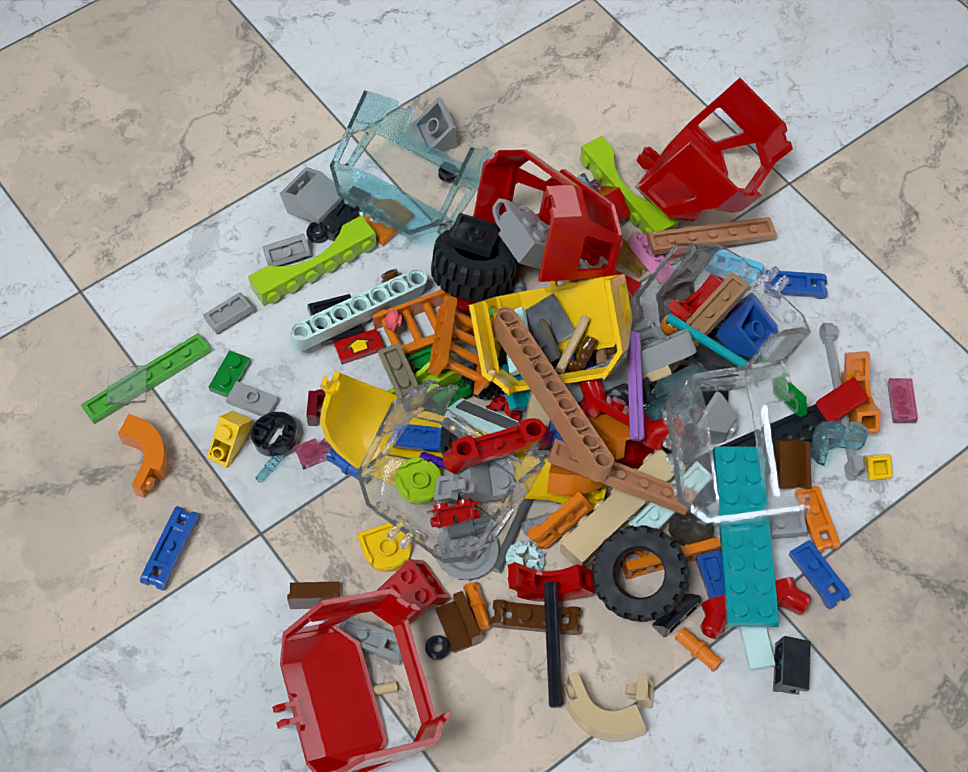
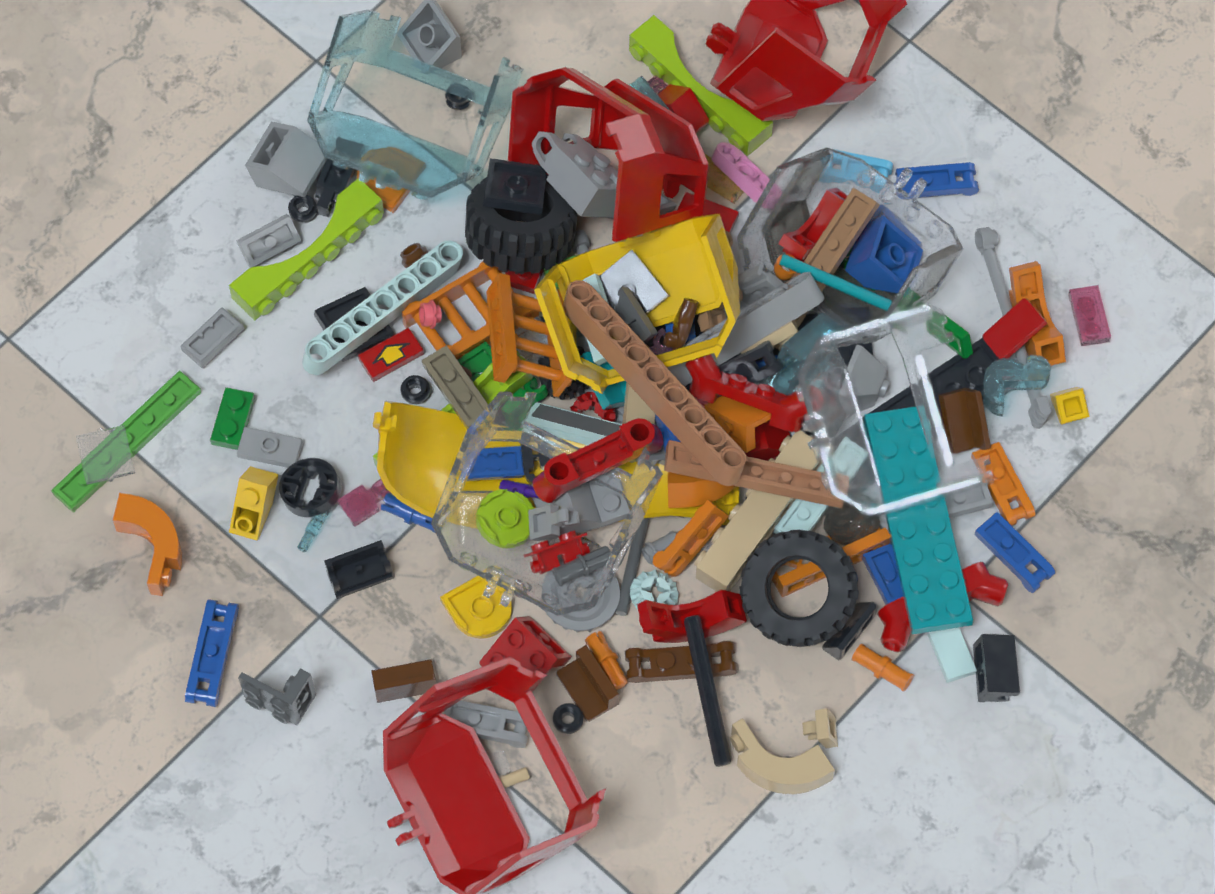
camera: 10 degrees left, 5 degrees up
dark red bracket [306,389,325,426] -> none
tan bar [555,315,590,374] -> none
medium lavender axle [627,331,645,441] -> none
nougat plate [646,217,777,255] -> none
none -> dark grey bracket [238,668,316,725]
none -> black hinge [324,540,394,599]
none -> black plate [400,375,430,404]

